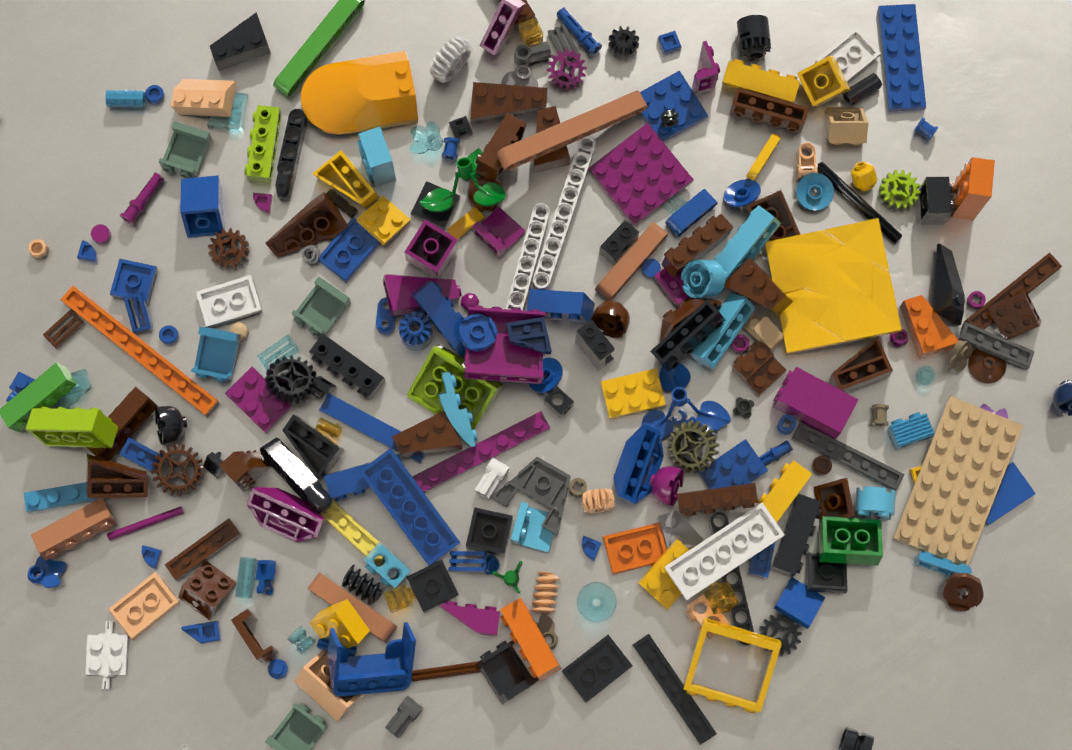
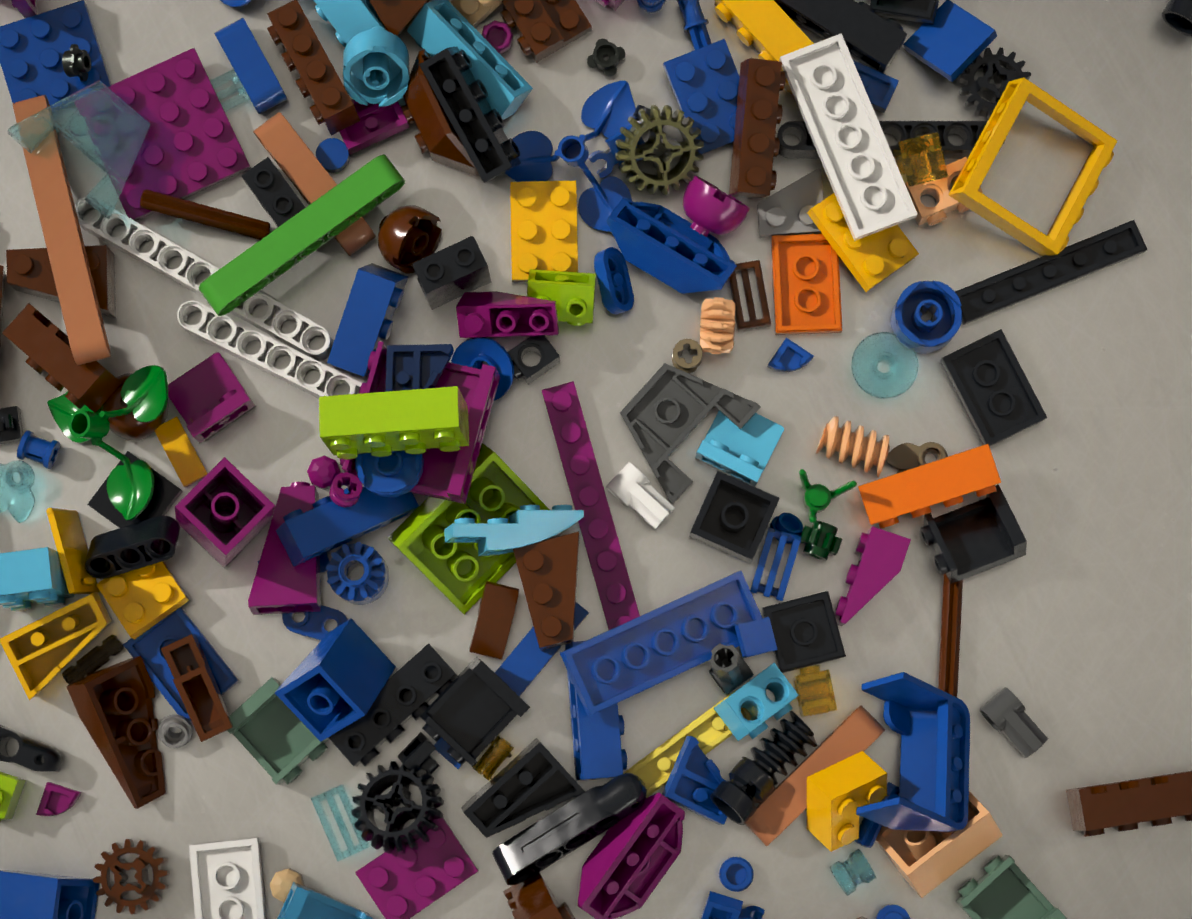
camera: 75 degrees left, 5 degrees up
none -> clear light blue wing [8,80,150,219]
none -> yellow container [46,508,100,594]
none -> black beam [85,515,180,579]
none -> reddish brown axle [140,189,270,240]
none -> reddish brown slope [161,634,233,742]
none -> bright green beam [199,154,405,316]
none -> blue slope [275,618,396,742]
none -> lime brick [319,386,469,459]
none -> magenta bush [329,472,363,507]
none -> black panel [420,656,530,767]
none -> magenta slope [456,291,559,338]
none -> reddish brown slope [469,581,519,660]
none -> lime brick [527,269,596,326]
none -> blue plate [594,247,634,315]
none -> blue wing [662,736,727,825]
none -> dark grey piece [709,643,754,695]
none -> black wheel [710,759,775,825]
none -> blue tile [719,857,754,892]
none -> reddish brown tile [729,260,771,332]
none -> blue tile [734,617,778,658]
none -> dark green gear [800,520,842,561]
none -> blue brick [890,281,962,354]

